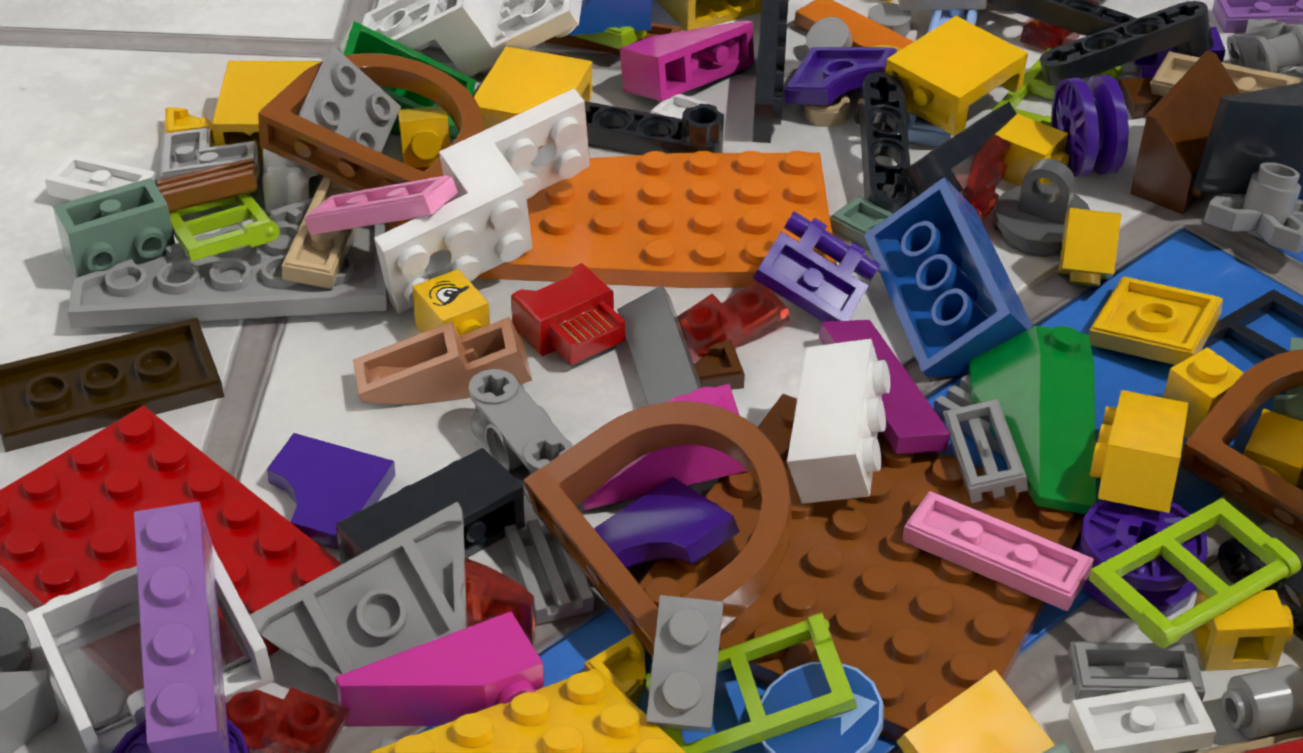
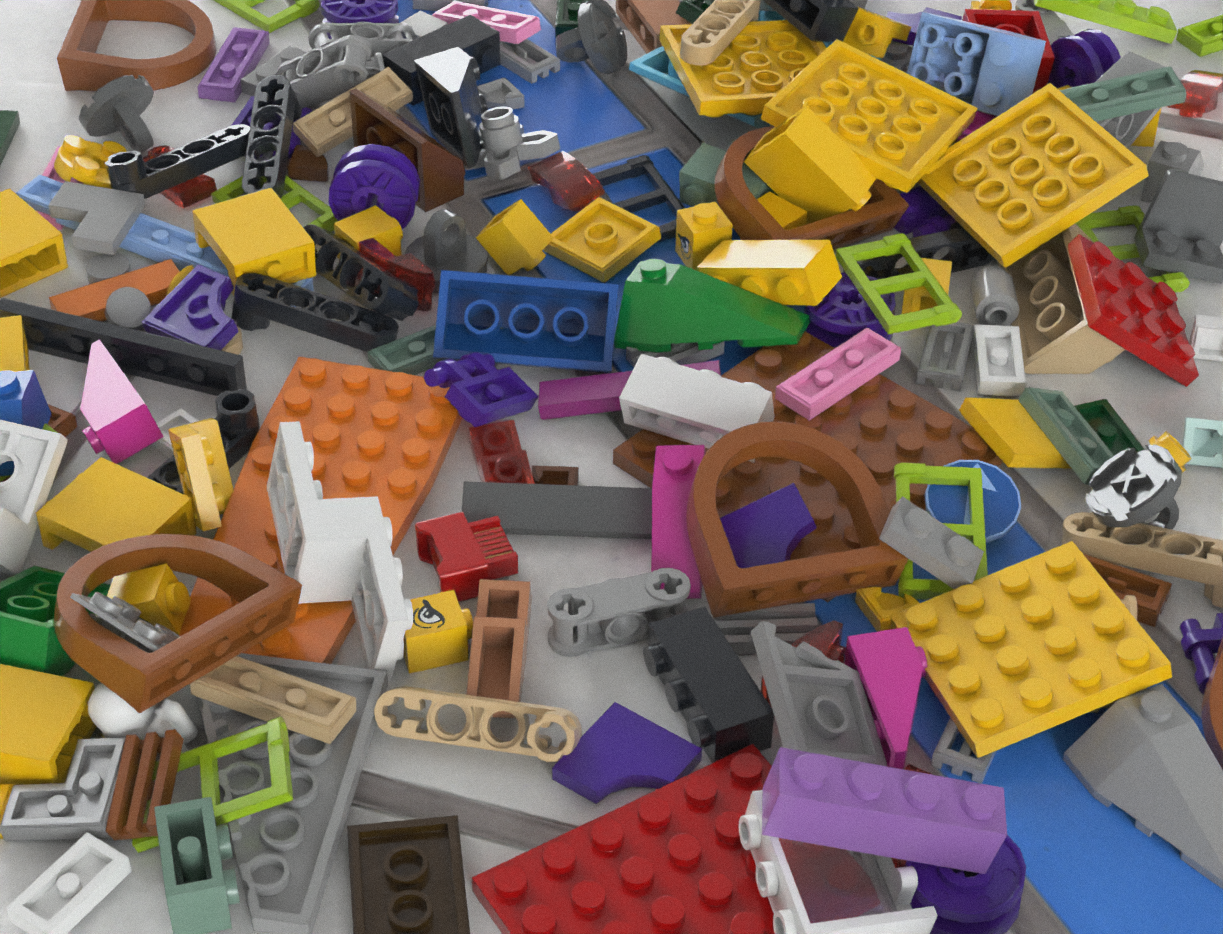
camera: 75 degrees left, 0 degrees up
bright pink tile [304,175,458,235] -> none
light grey tile [943,399,1028,503] -> none
none -> yellow bracket [168,418,234,532]
none -> tan beam [374,686,582,762]
none -> clear red slope [528,151,605,211]

